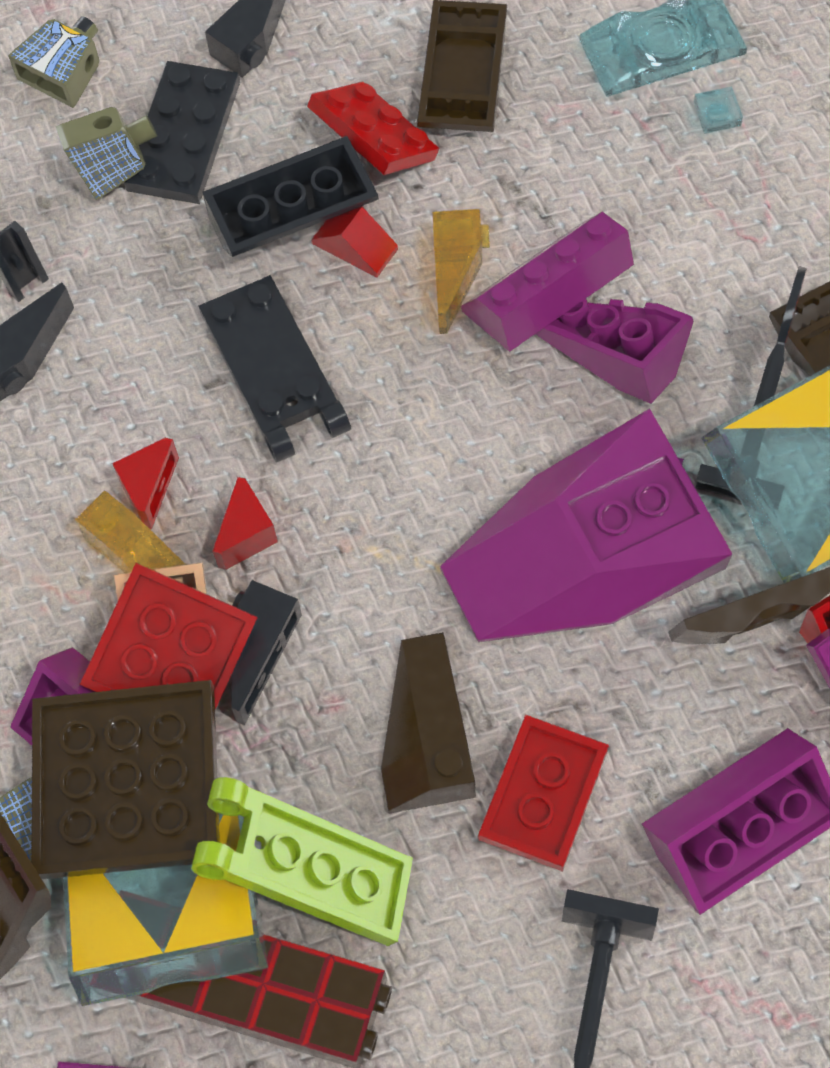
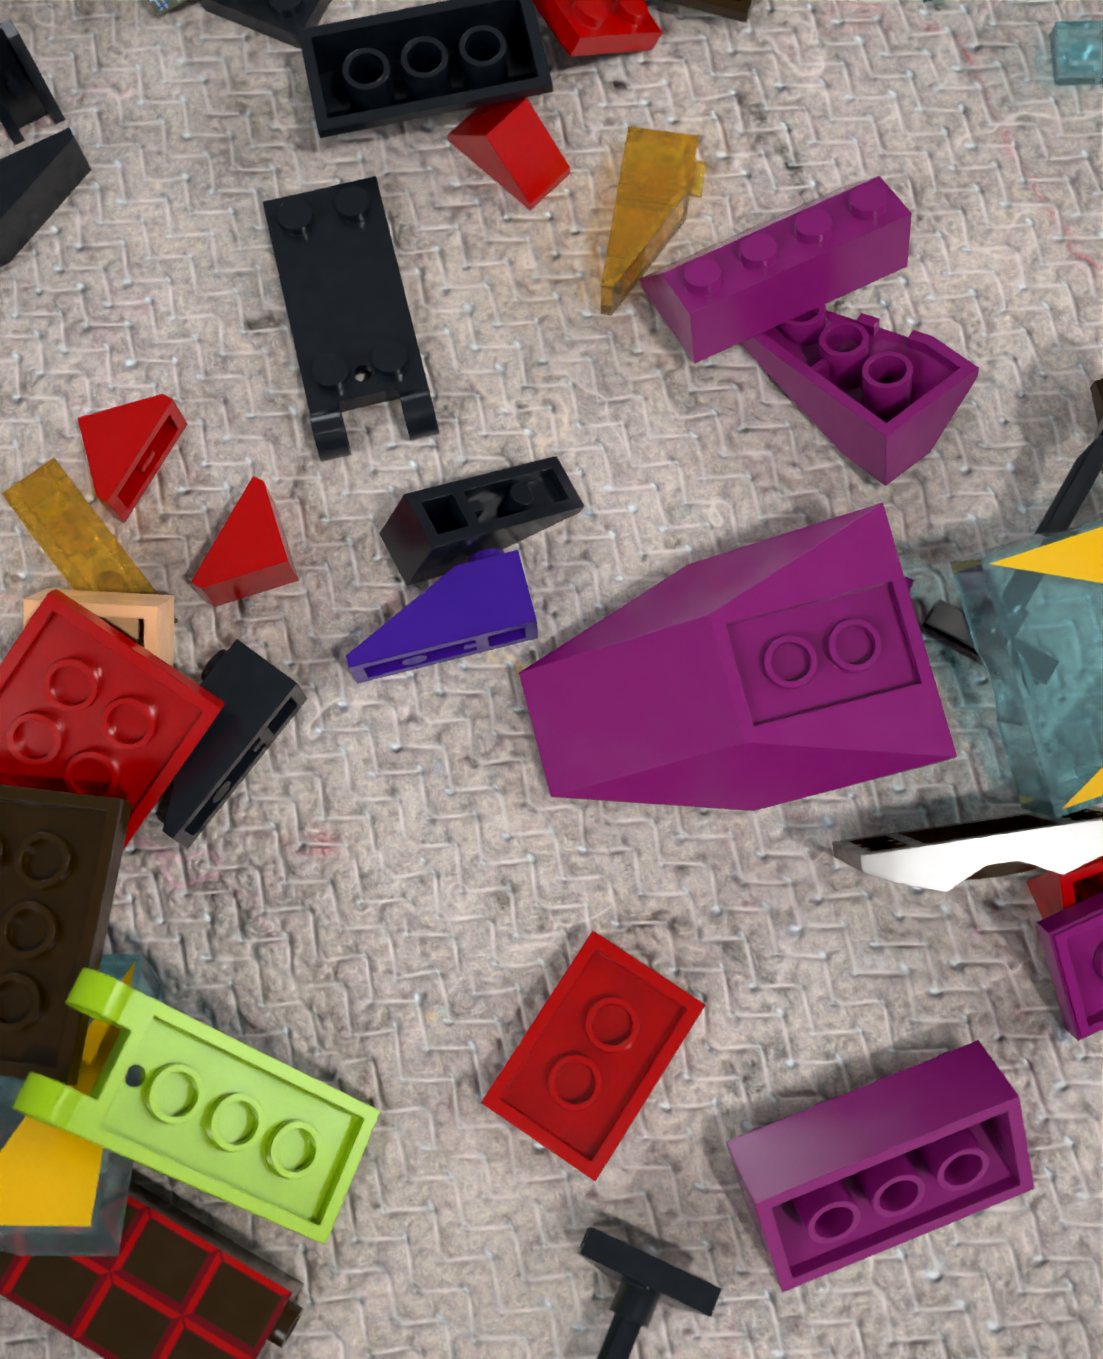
camera: 10 degrees right, 10 degrees up
dark brown wedge [381,632,476,814] -> none
none -> dark purple slope [346,548,538,684]
none -> black slope [379,456,584,586]

